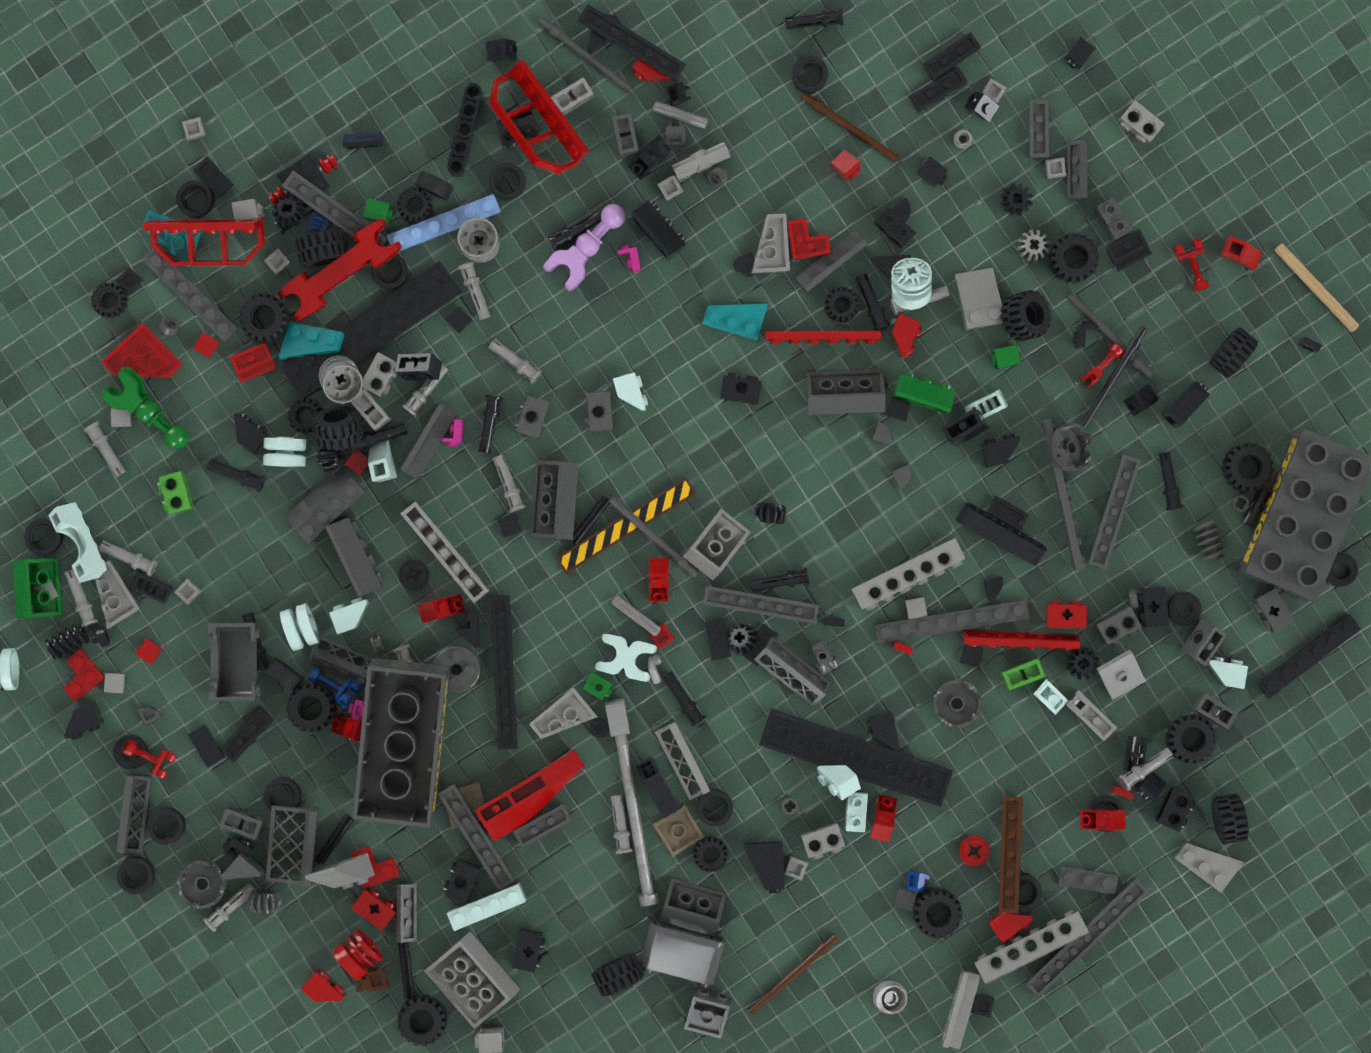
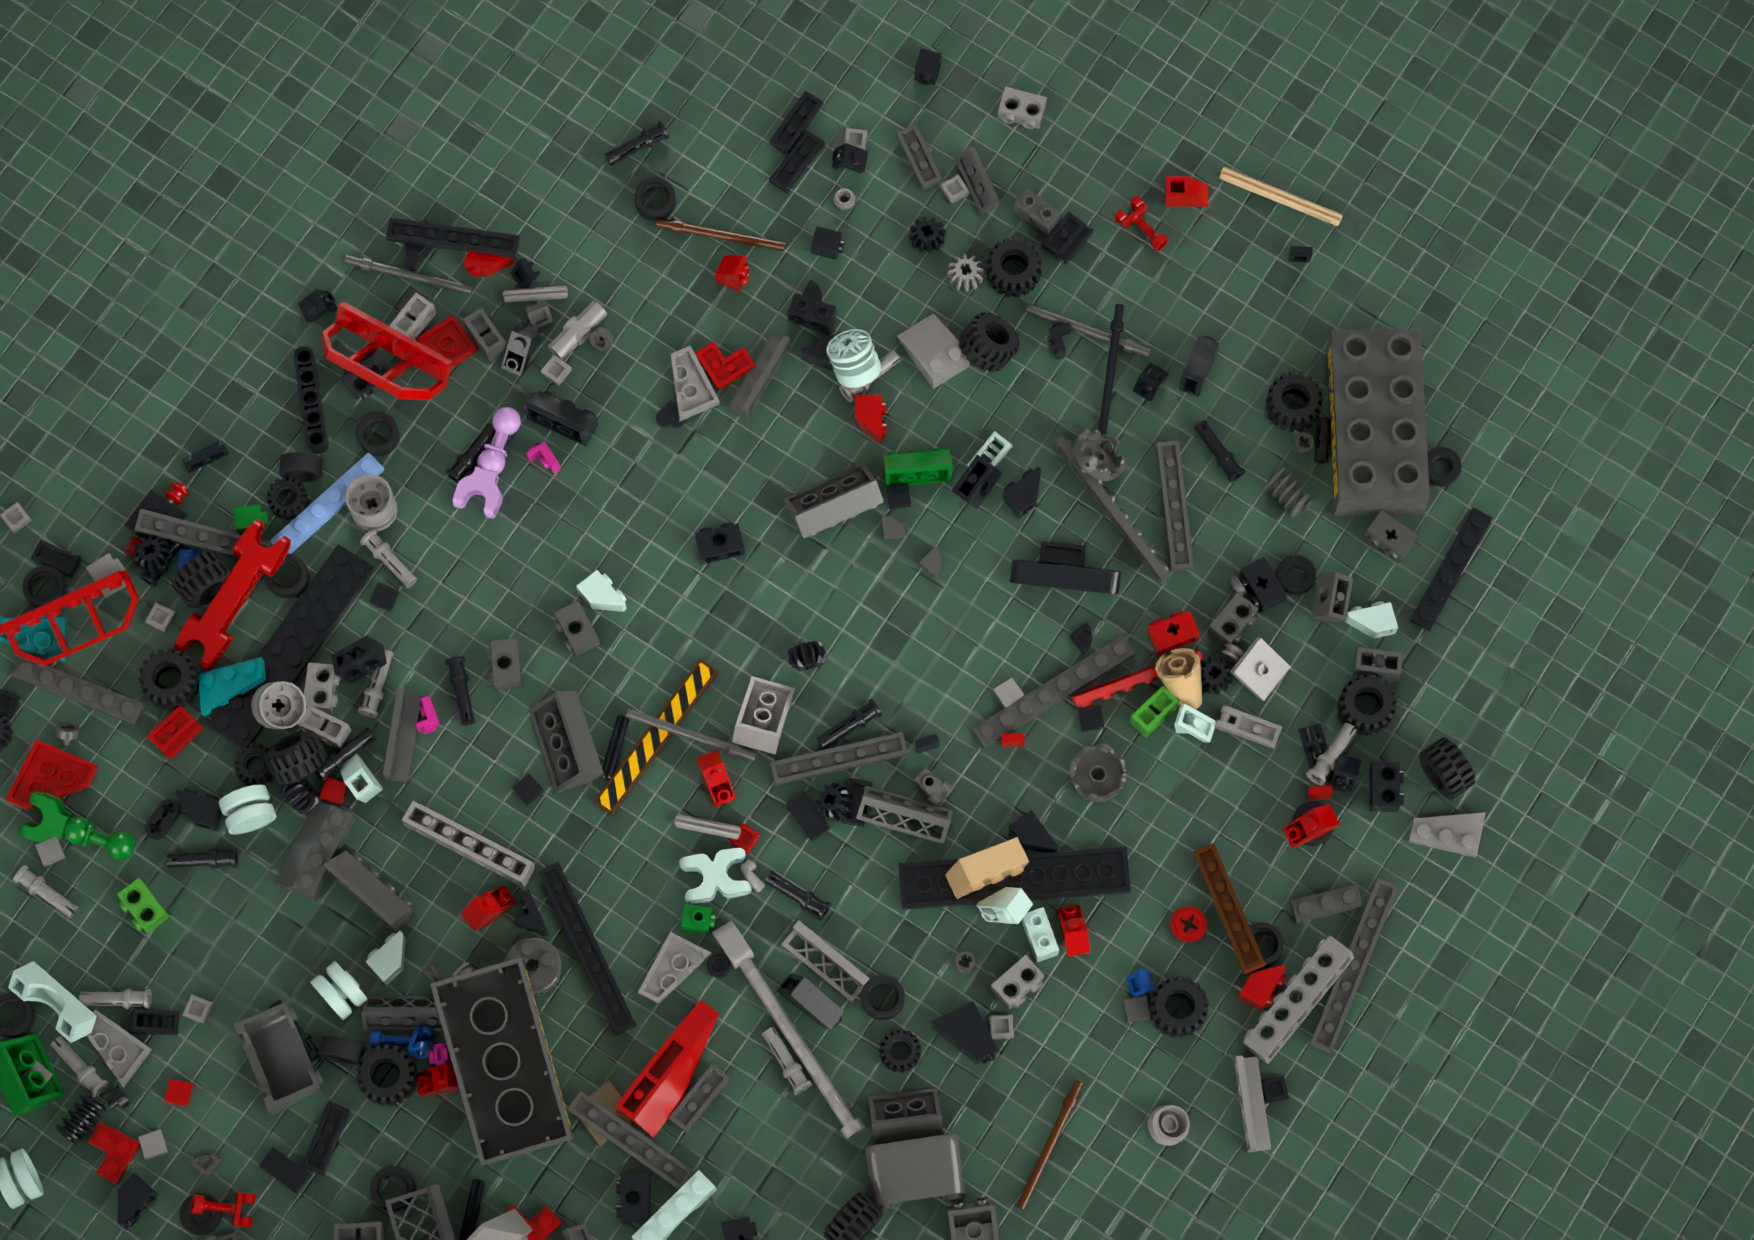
camera: 20 degrees left, 15 degrees down
red tile [193,332,220,359] -> none
black gear [398,560,429,590] -> none
light grey pin [488,338,543,385] -> none
light grey pin [492,454,526,513] -> none
dark tan tile [652,804,705,857] -> none
teal wing [702,304,768,341] -> none
red plate [765,331,881,344] -> none
black tyre [824,287,860,322] -> none
light grey brick [851,538,966,611] -> none
black pin [856,273,891,331] -> none
green brick [990,344,1021,369] -> none
red bar [1080,343,1124,388] -> none
black tyre [1209,327,1258,378] -> none
none -> black beam [145,799,181,840]
none -> red tile [416,315,478,368]
none -> tan wedge [945,837,1029,899]
none -> tan cone [1155,648,1202,710]
none -> light grey bush [1221,643,1244,664]

